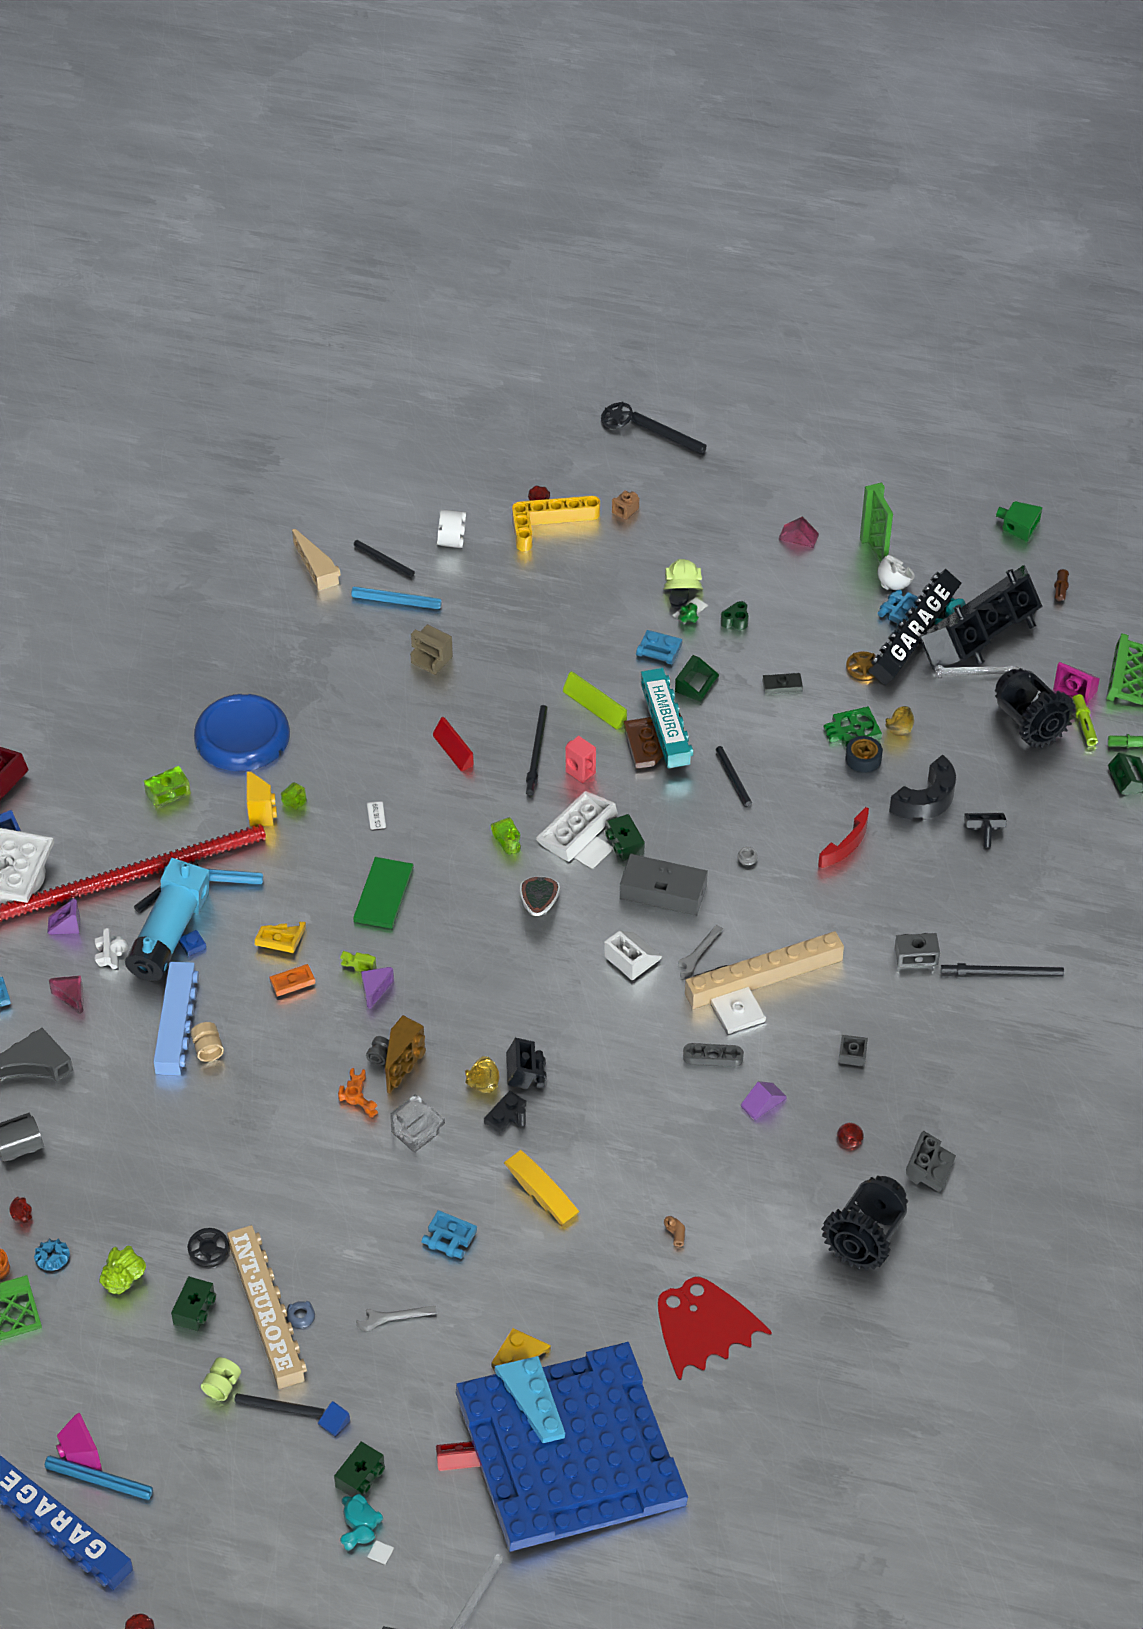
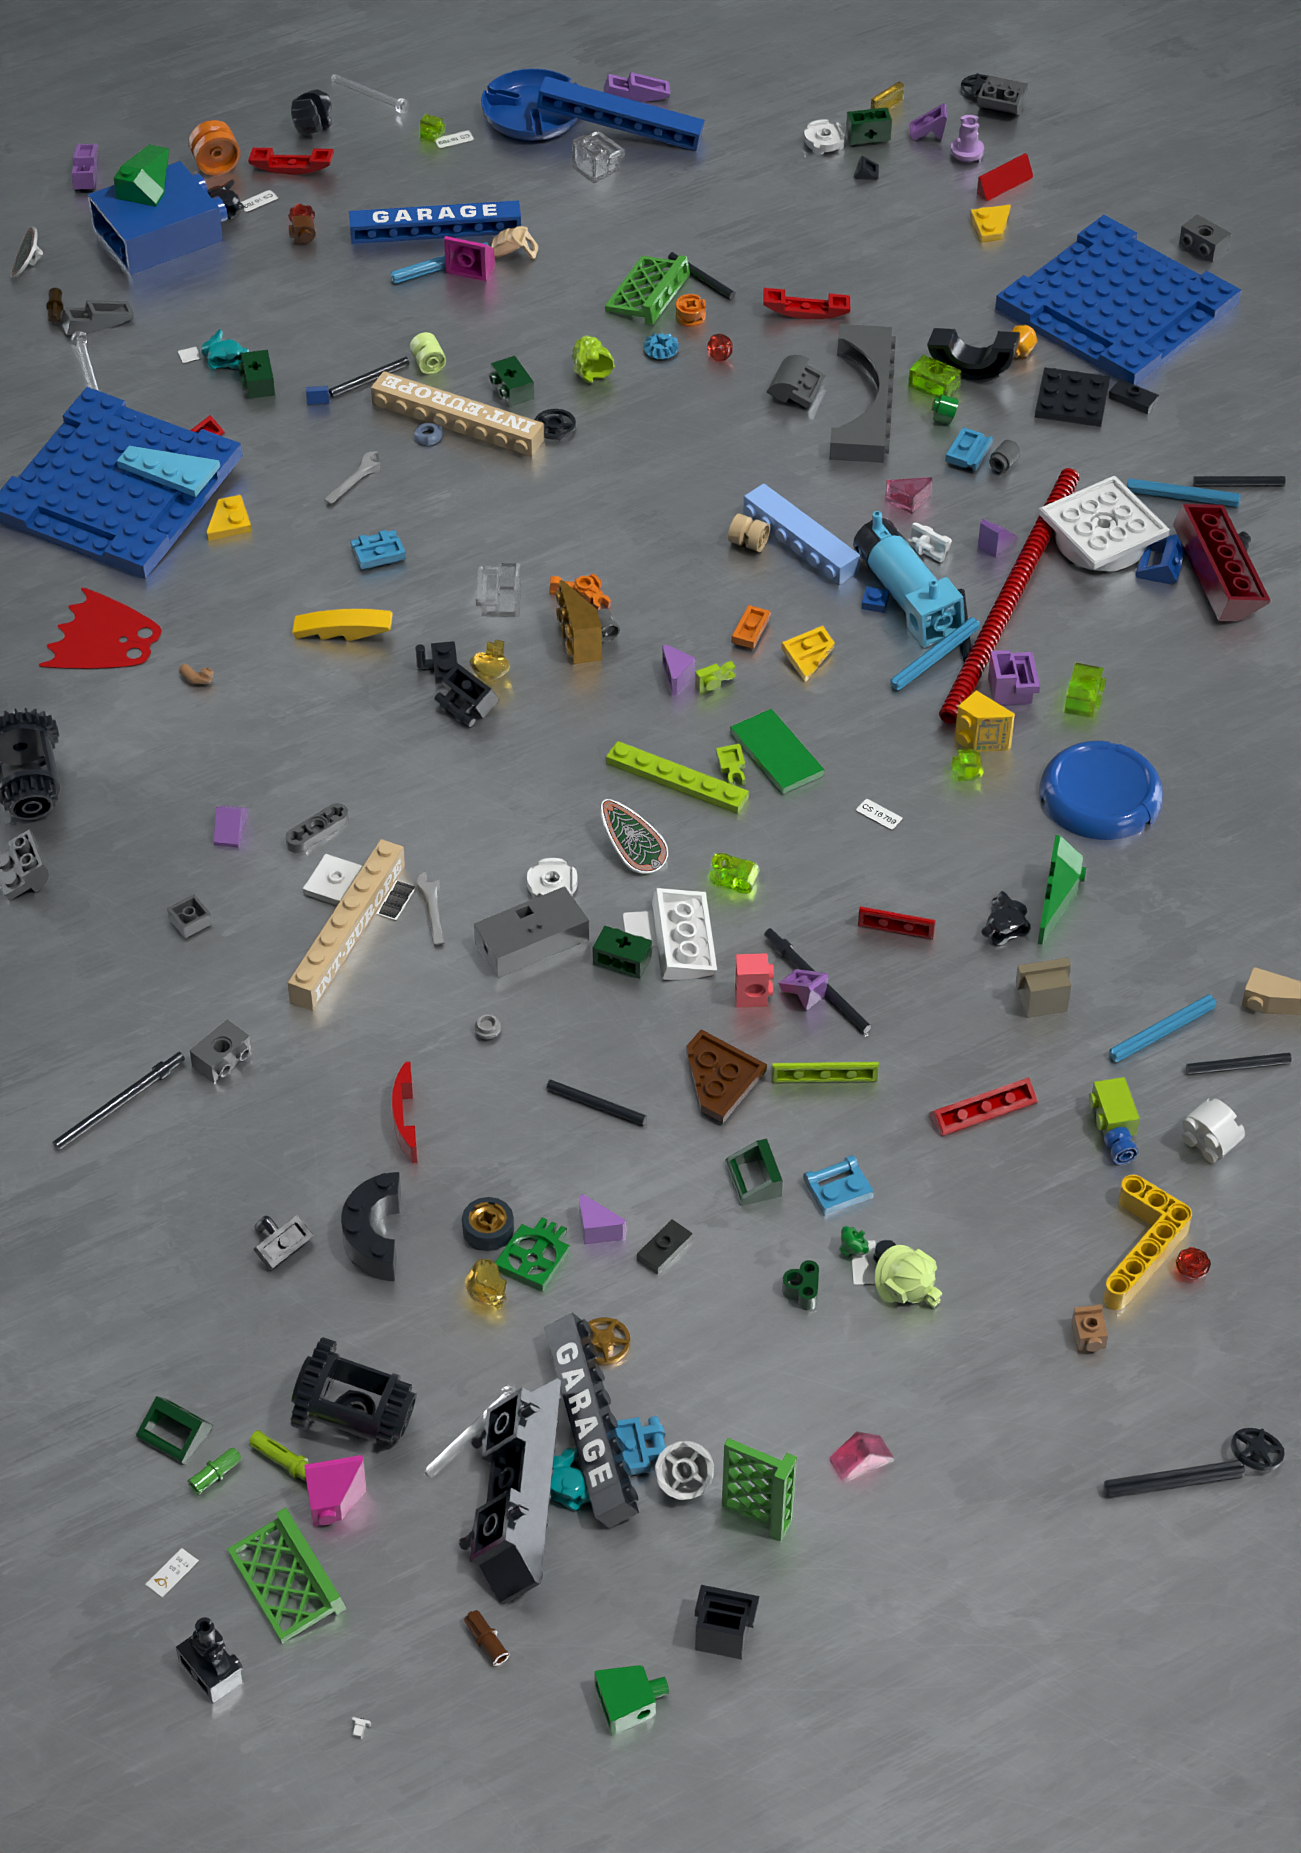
camera: 135 degrees right, 0 degrees up
white slope [604,931,662,980] -> none
teal brick [641,668,693,768] -> none
clear red plate [837,1122,864,1148] -> none
none -> reddish brown plate [289,215,316,244]
none -> tan piece [491,226,538,260]
none -> white plate [527,858,578,899]
none -> medium lavender slope [579,1194,626,1244]
none -> lime plate [606,741,749,814]
none -> black plate [695,1585,759,1660]
none -> lime plate [716,743,746,785]
none -> medium lavender slope [778,969,829,1010]
none -> red slope [929,1077,1038,1136]
none -> black animal [981,891,1031,945]
none -> medium lavender plate [988,650,1040,705]
none -> green wedge [1038,835,1087,945]
none -> lime brick [1089,1077,1140,1136]
none -> blue wheel [1104,1127,1139,1165]

